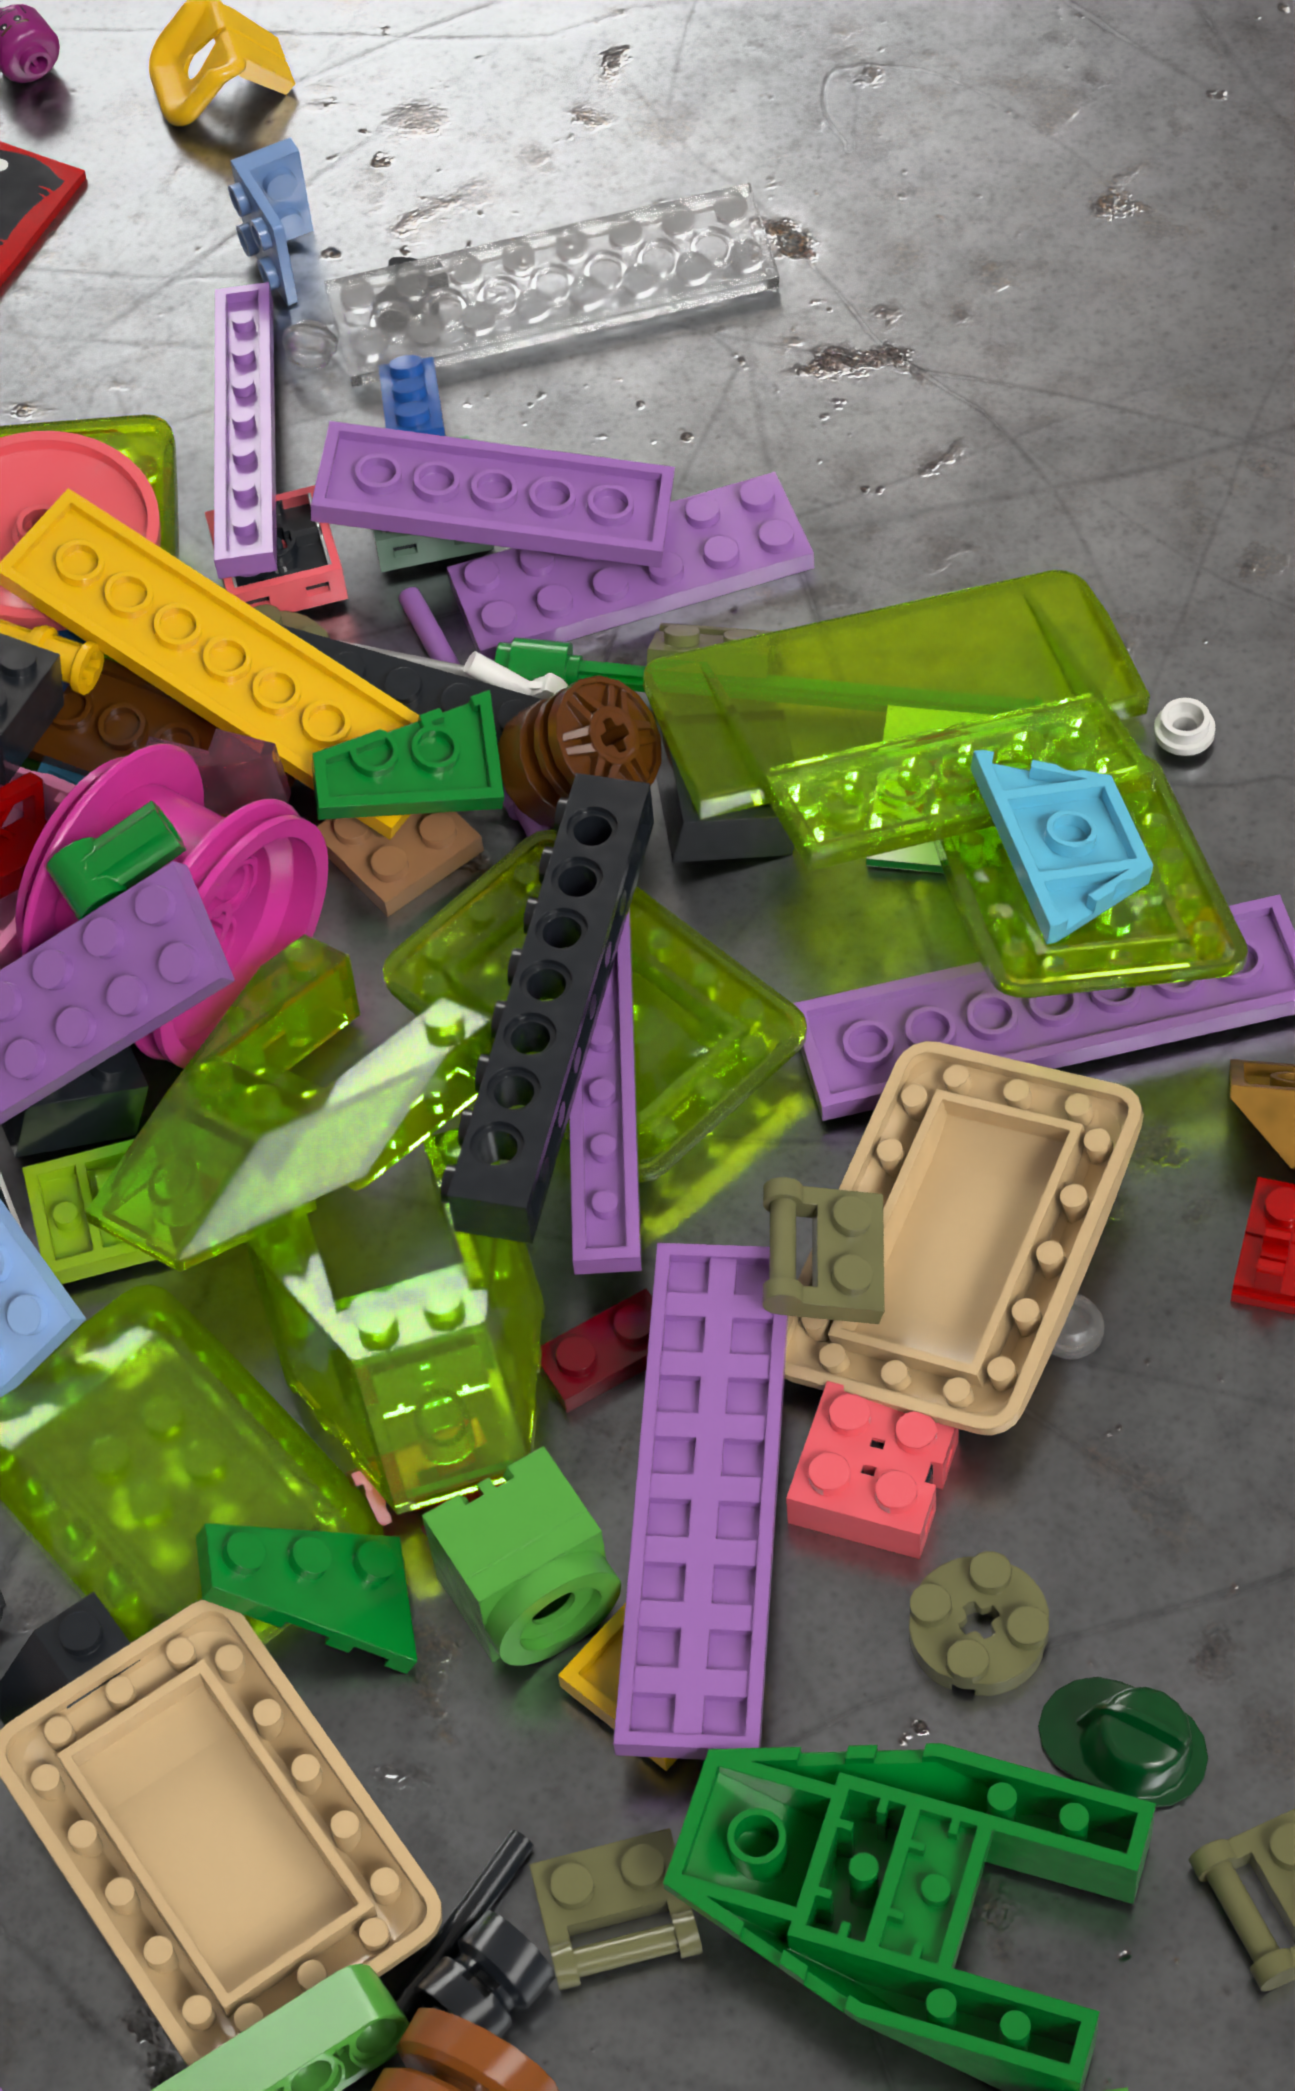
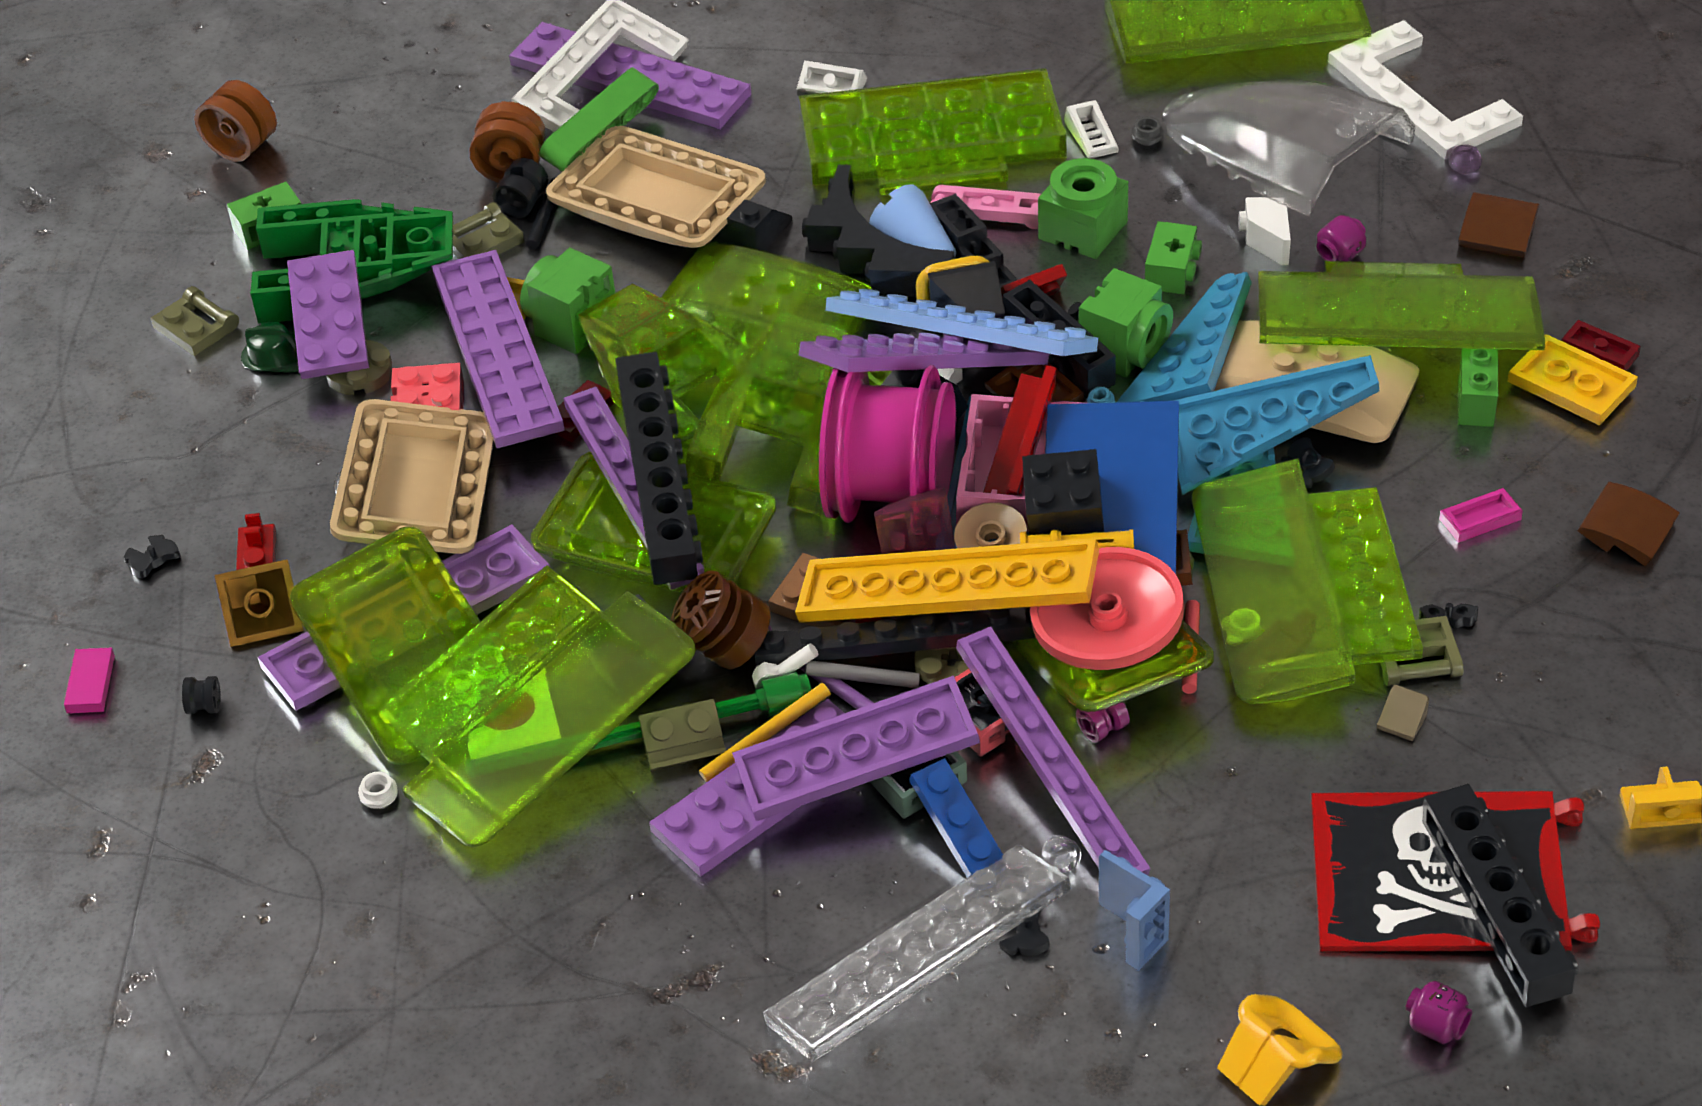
camera: 155 degrees right, 10 degrees down
green piece [46,801,187,921] -> none
green wing [196,1523,418,1674] -> none
green wing [312,690,504,820] -> none
olive plate [762,1177,885,1324] -> none
medium azure wing [970,750,1154,944] -> none
none -> medium lavender plate [287,250,369,379]
none -> yellow bar [699,682,831,782]
none -> tan dish [954,503,1027,549]

